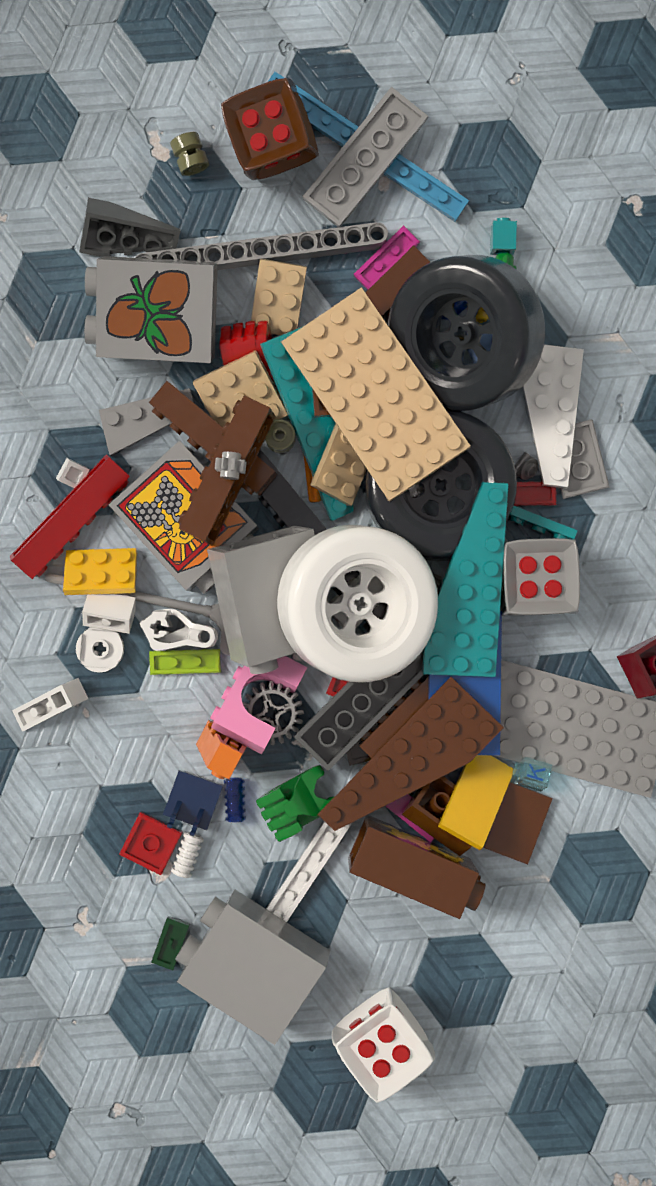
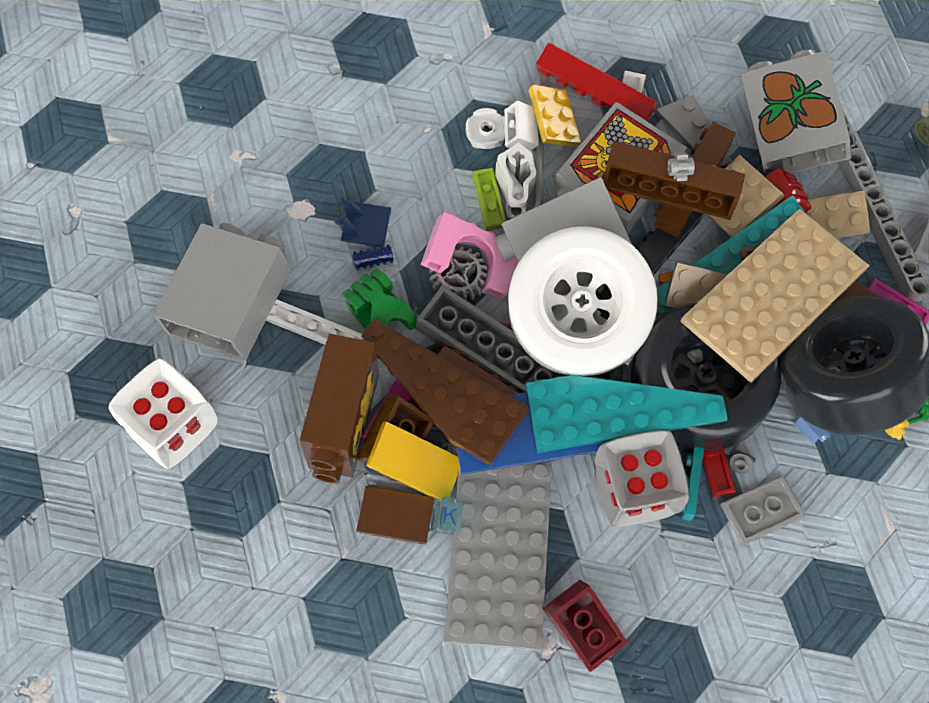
camera: 75 degrees right, 20 degrees down
white slope [12,678,88,732] -> none
dark grey wedge [79,197,180,257] -> none
red tile [119,811,183,875] -> none
dark green plate [151,916,190,970] -> none
white piece [171,832,204,878] -> none
orange wedge [196,720,247,779] -> none
olive wheel [265,419,296,454] -> none
white wing [522,345,584,489] -> none

